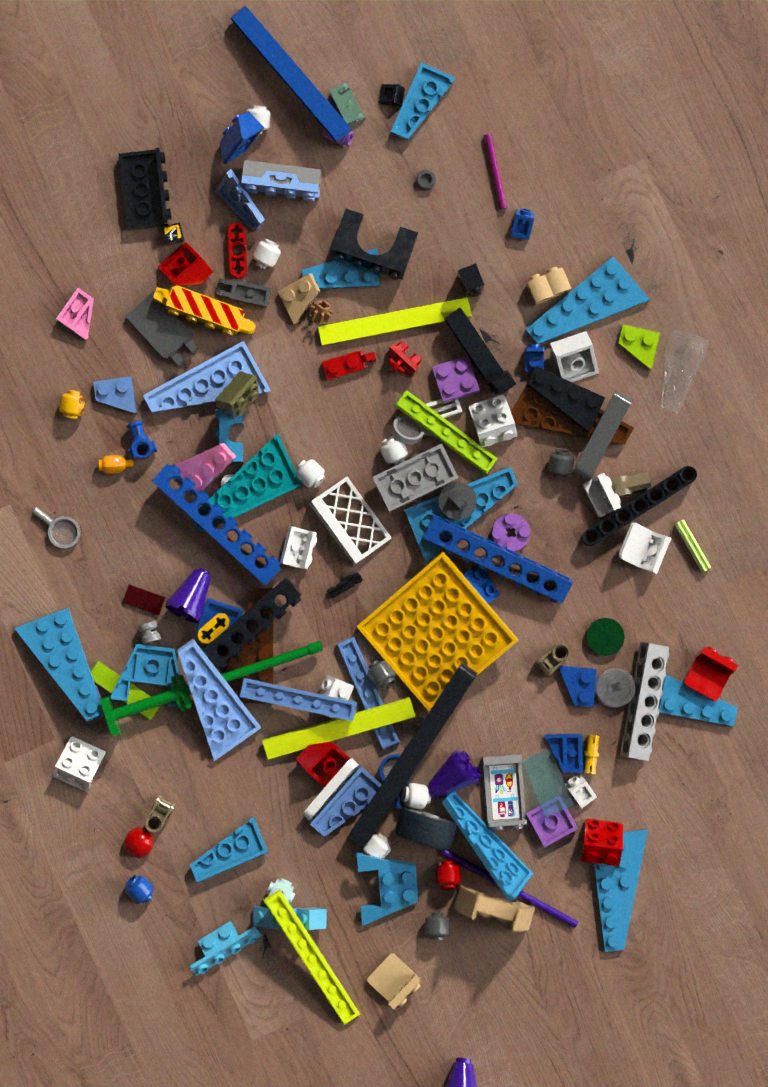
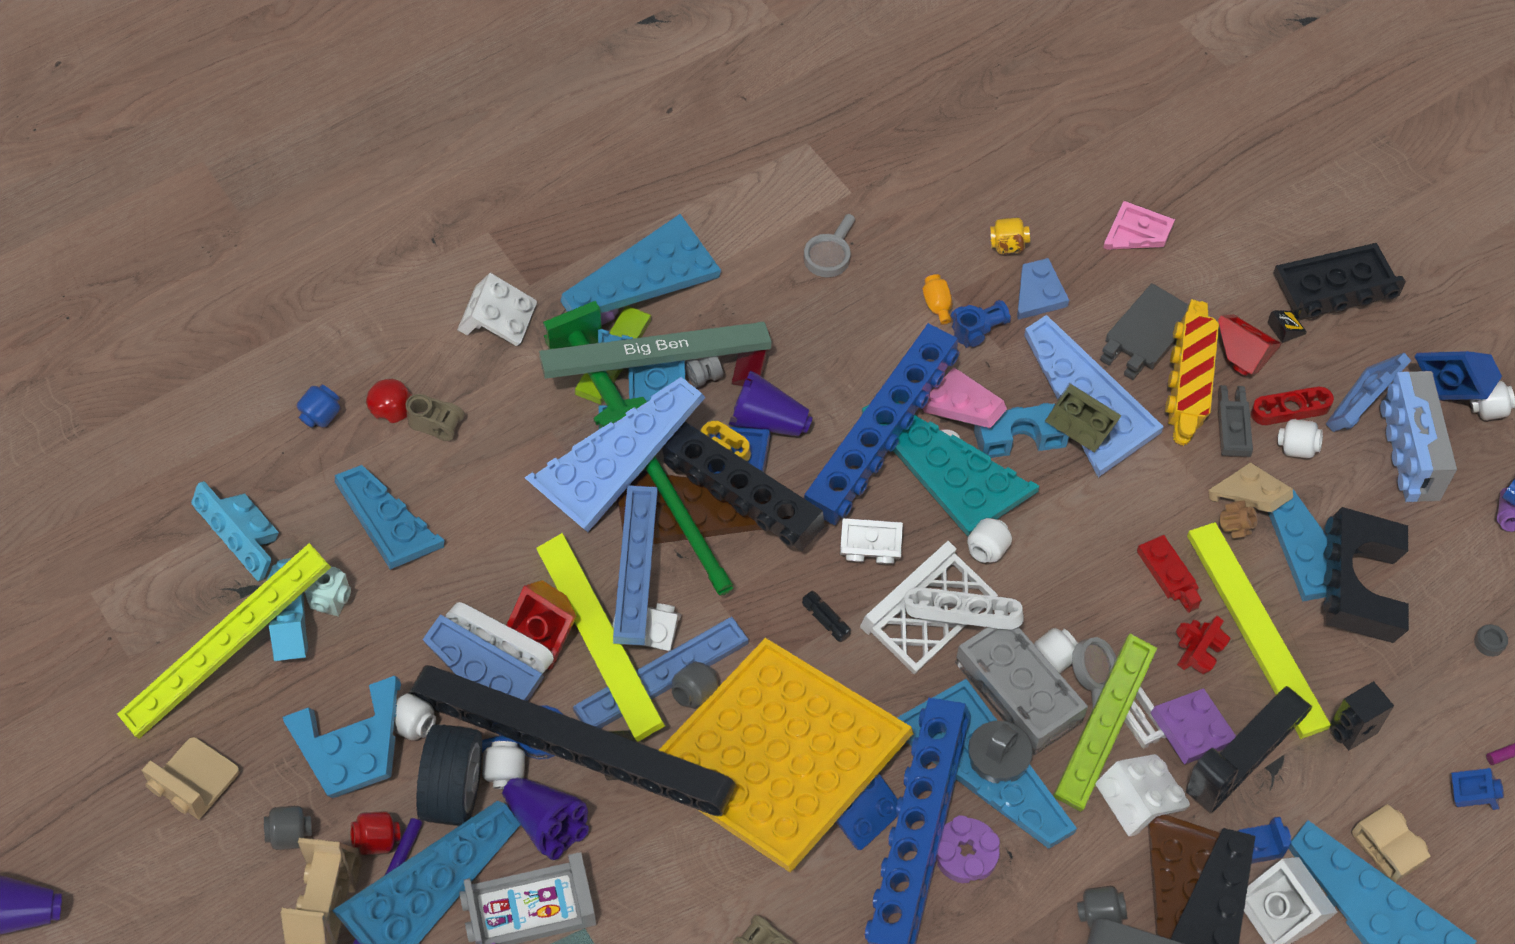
camera: 75 degrees right, 30 degrees down
none -> sand green tile [539,322,772,379]
none -> white beam [904,587,1024,630]

